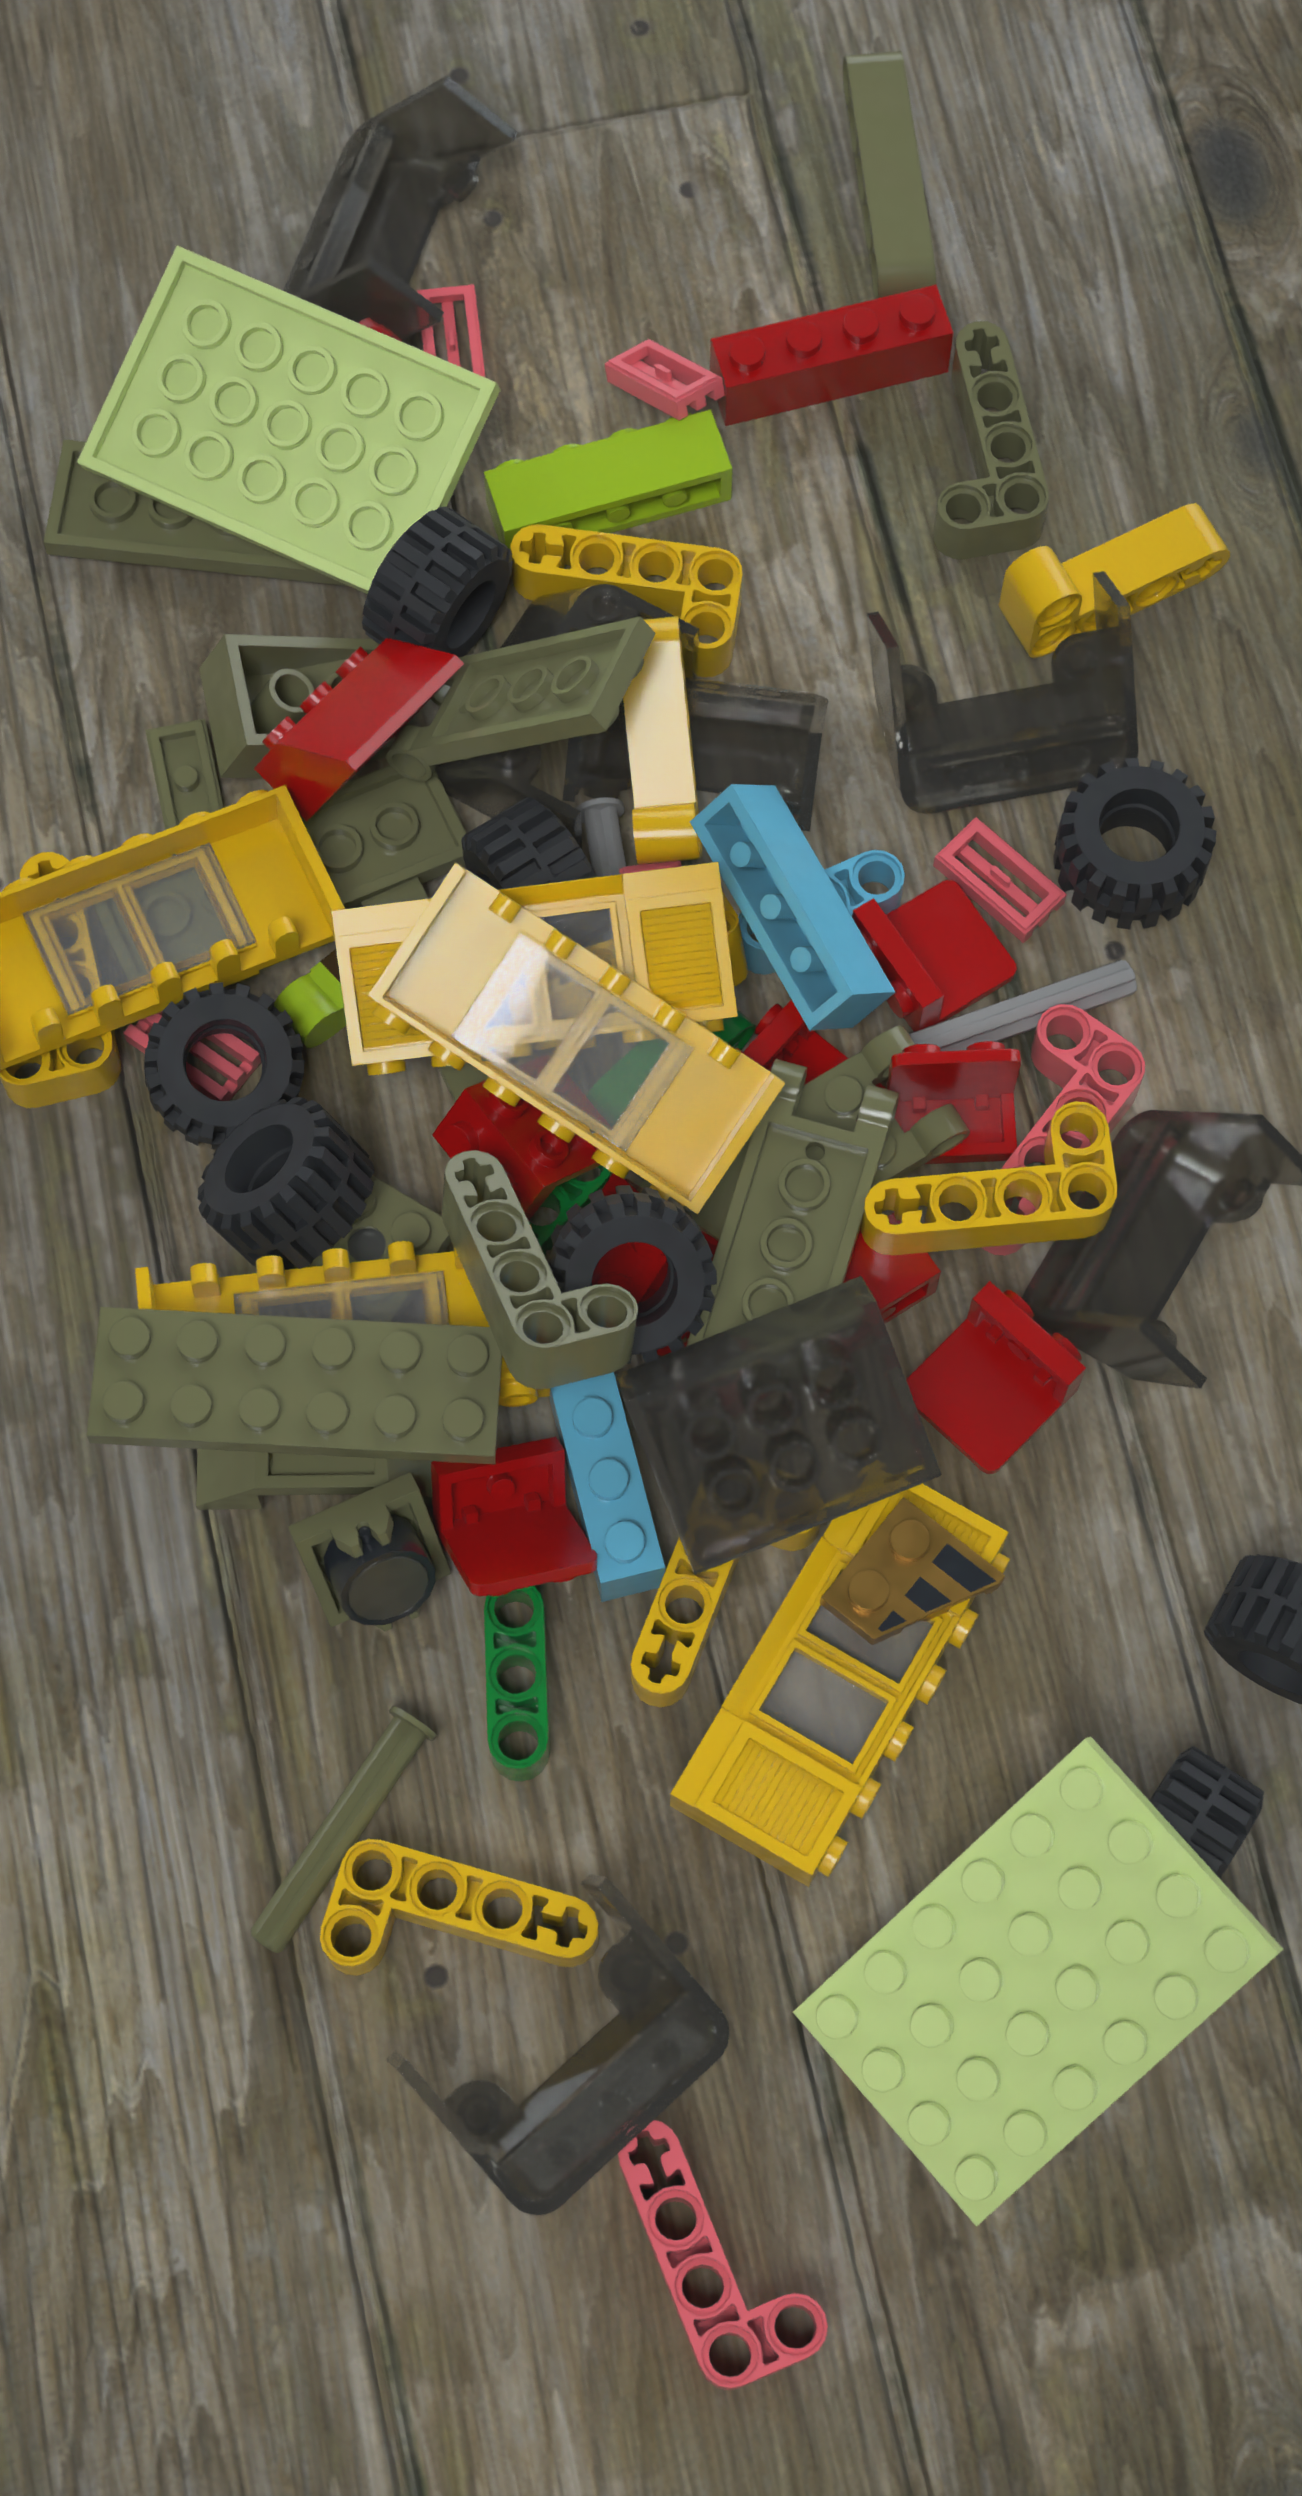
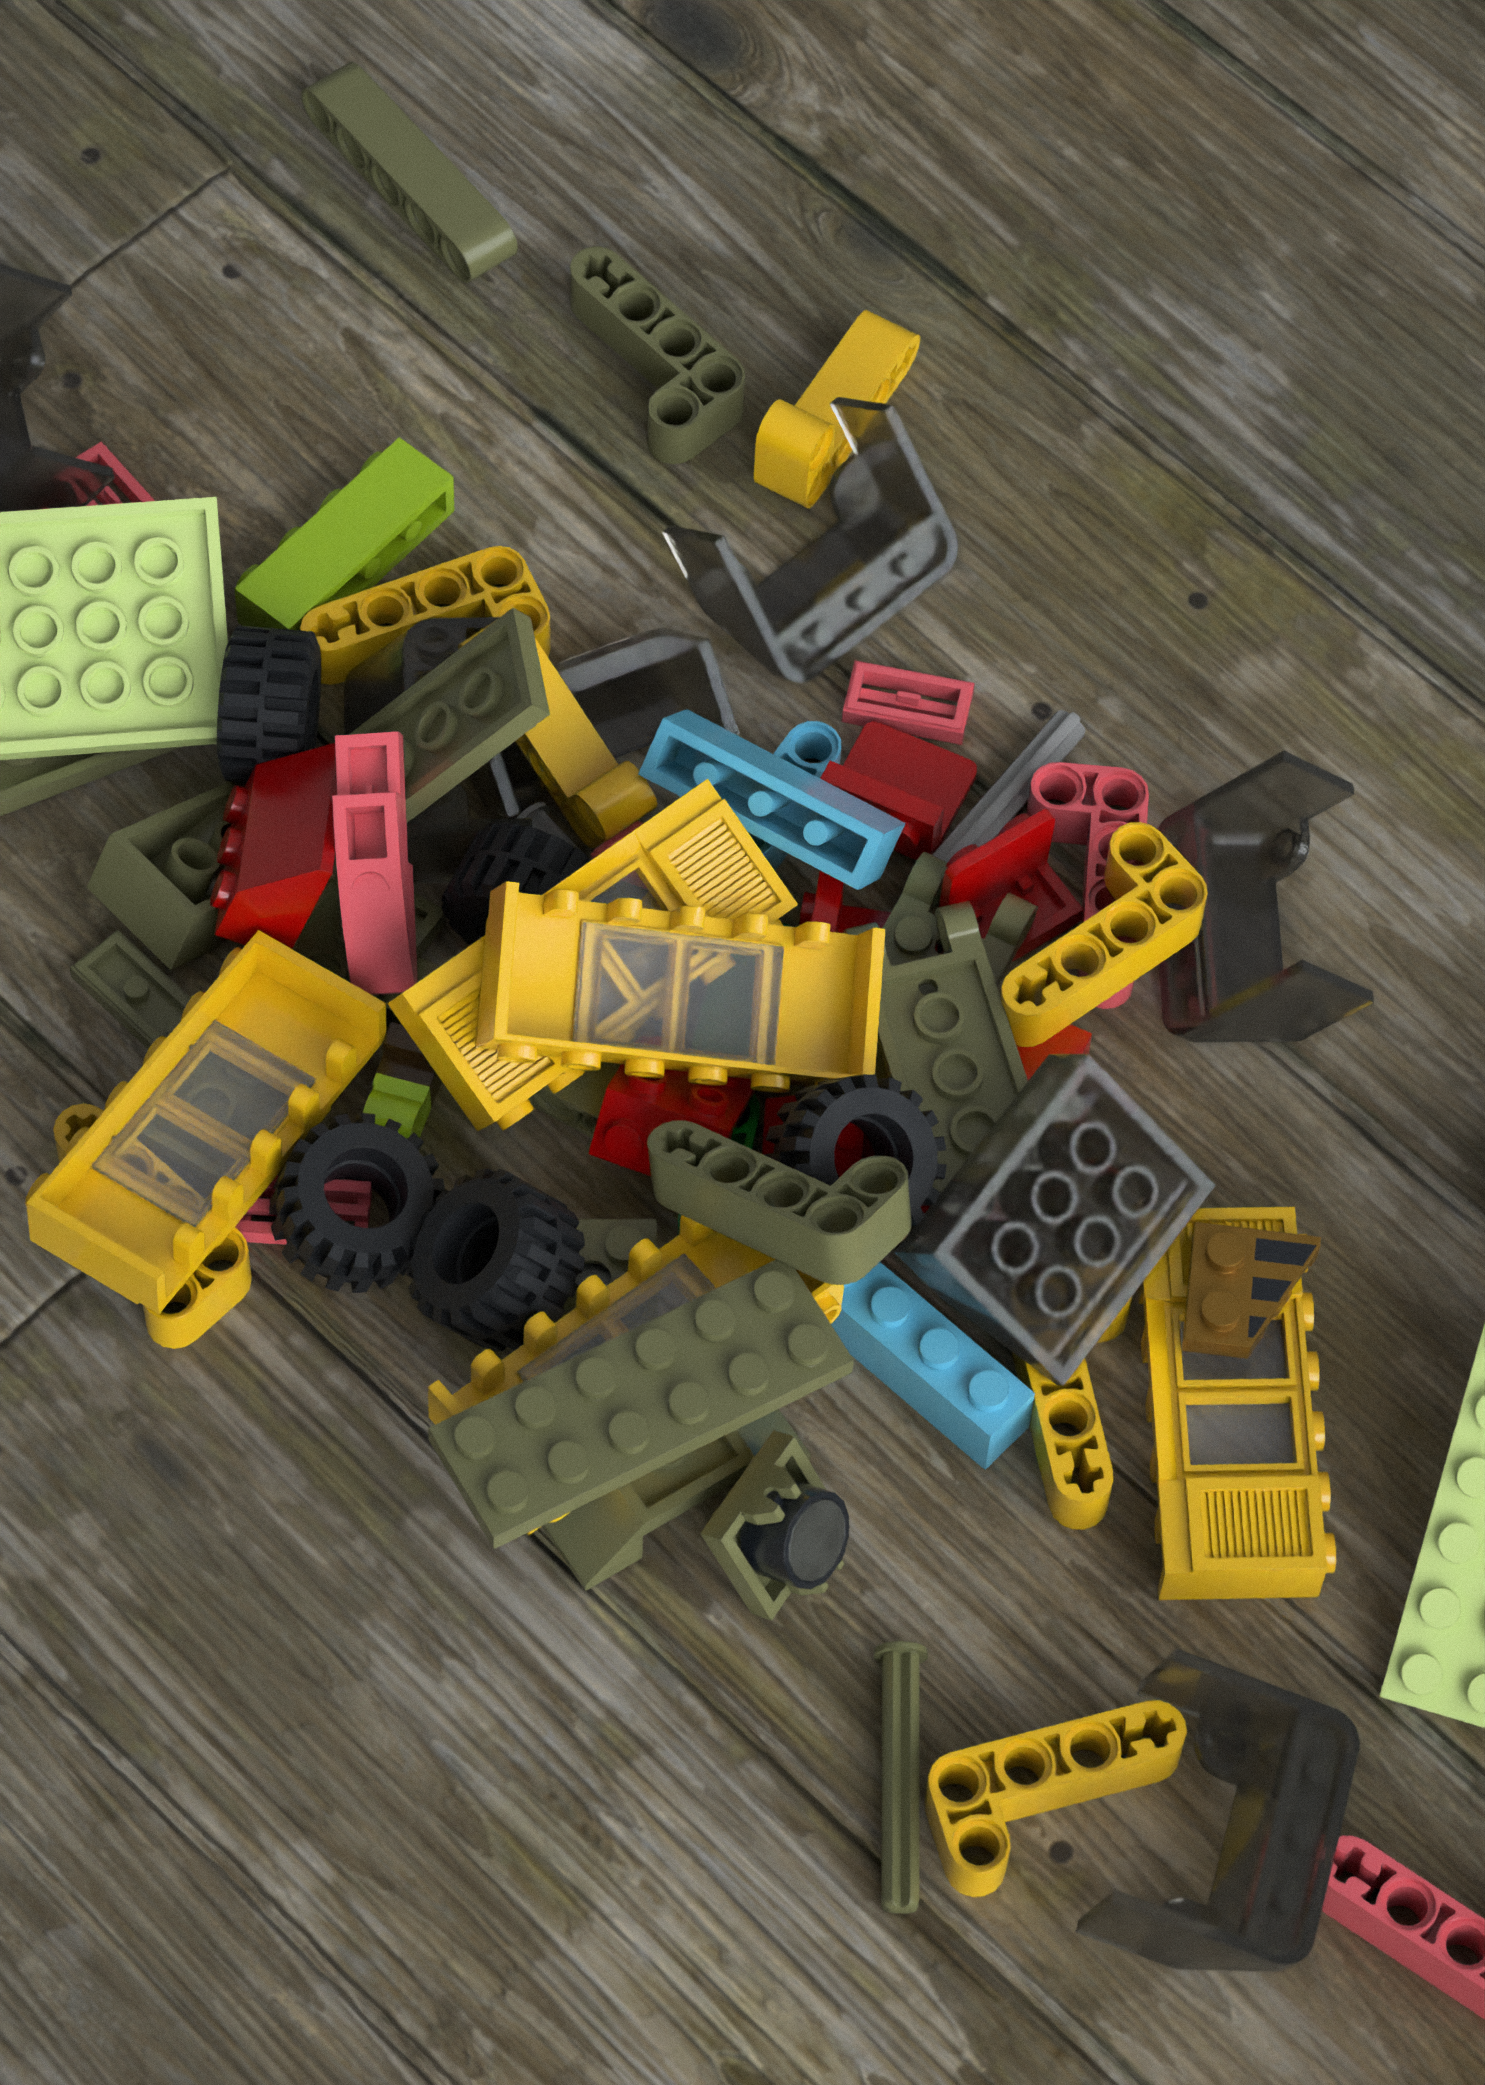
camera: 35 degrees left, 10 degrees down
red bracket [431,1436,597,1596] -> none
green beam [484,1586,550,1782] -> none
coral tile [604,339,725,421] -> none
red brick [710,284,954,427] -> none
red bracket [901,1281,1086,1474] -> none
black tyre [1053,758,1217,929] -> none
none -> coral slope [332,731,418,995]

